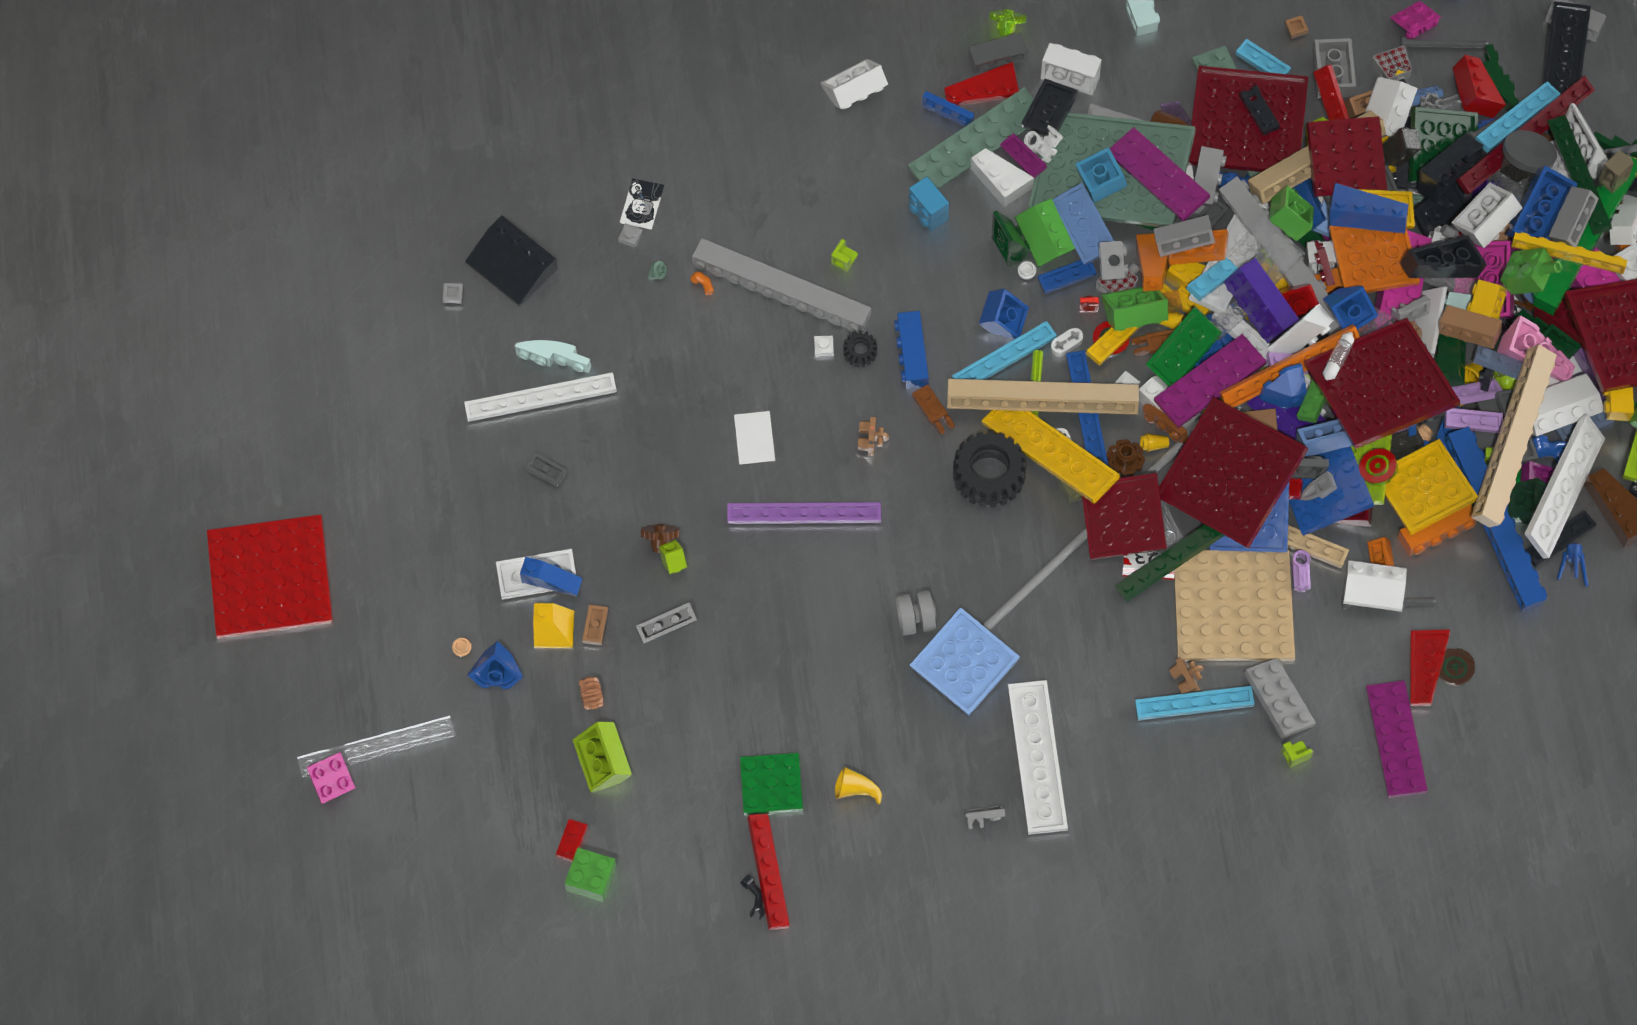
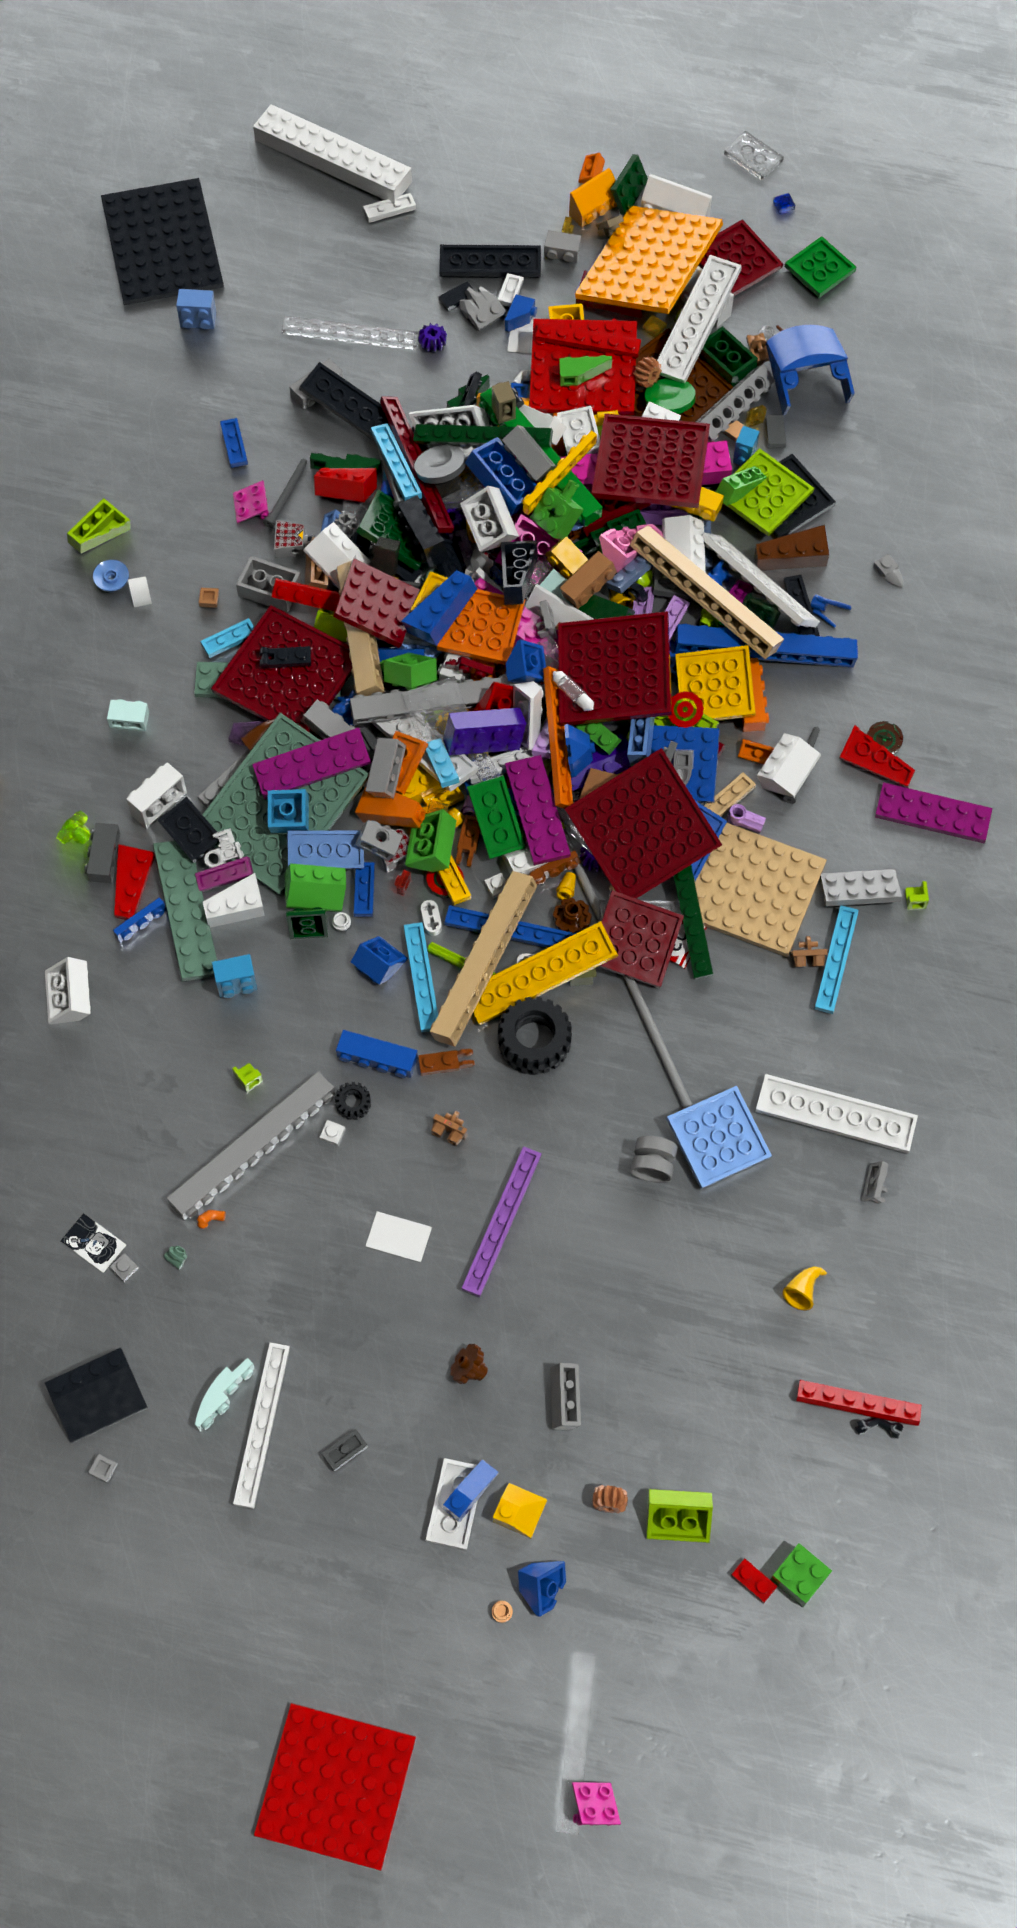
camera: 70 degrees left, 0 degrees up
medium nougat plate [582,604,609,646] -> none
lime brick [658,540,687,574] -> none
green plate [740,753,803,815] -> none

